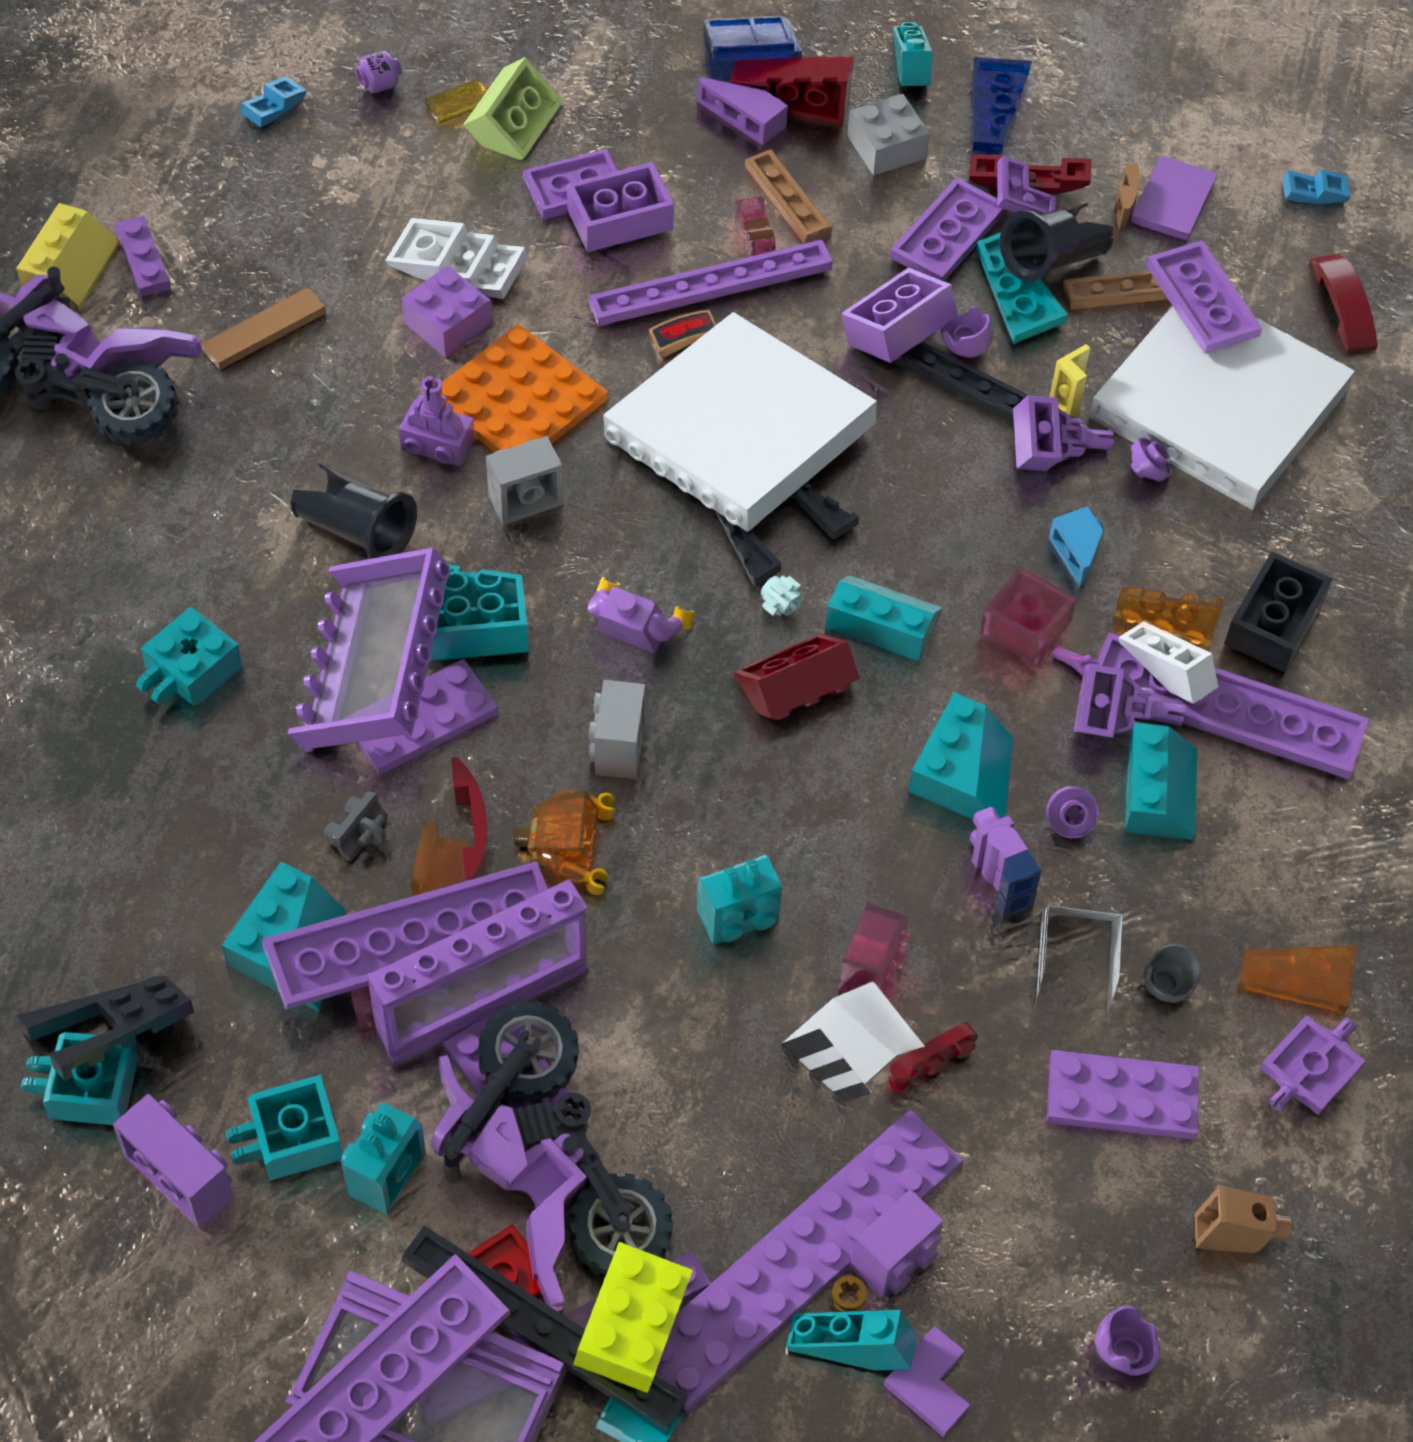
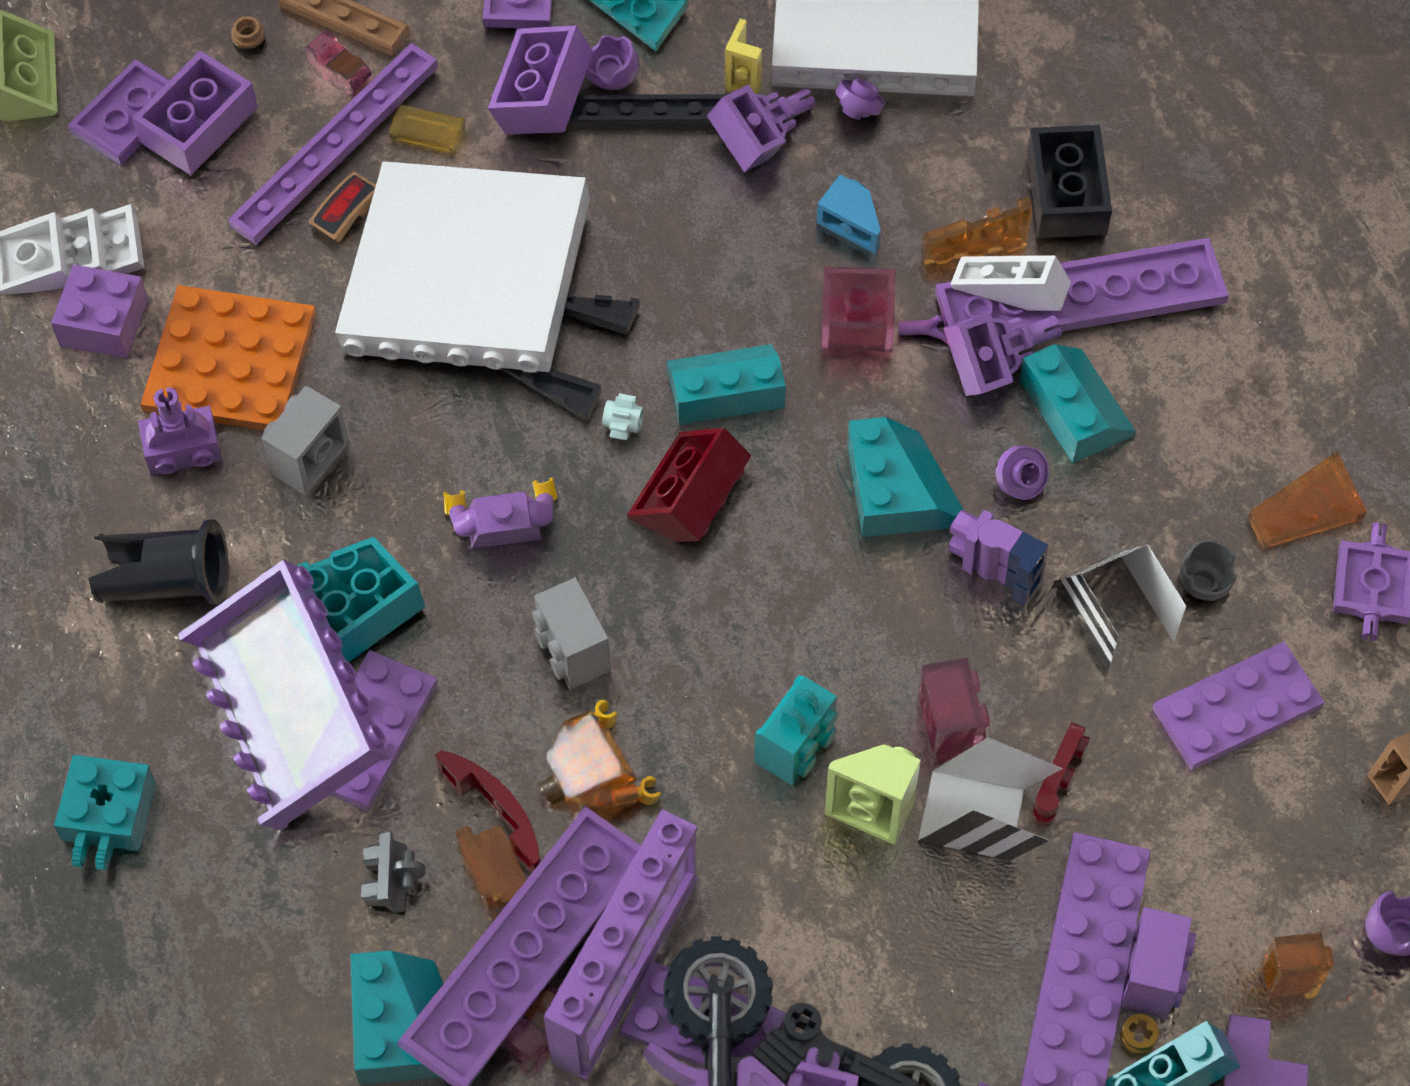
camera: 30 degrees left, 5 degrees up
none -> medium nougat plate [231,16,265,49]
none -> clear yellow tile [389,104,465,152]
none -> yellowish green slope [824,744,921,845]
none -> clear orange brick [1260,932,1333,1002]

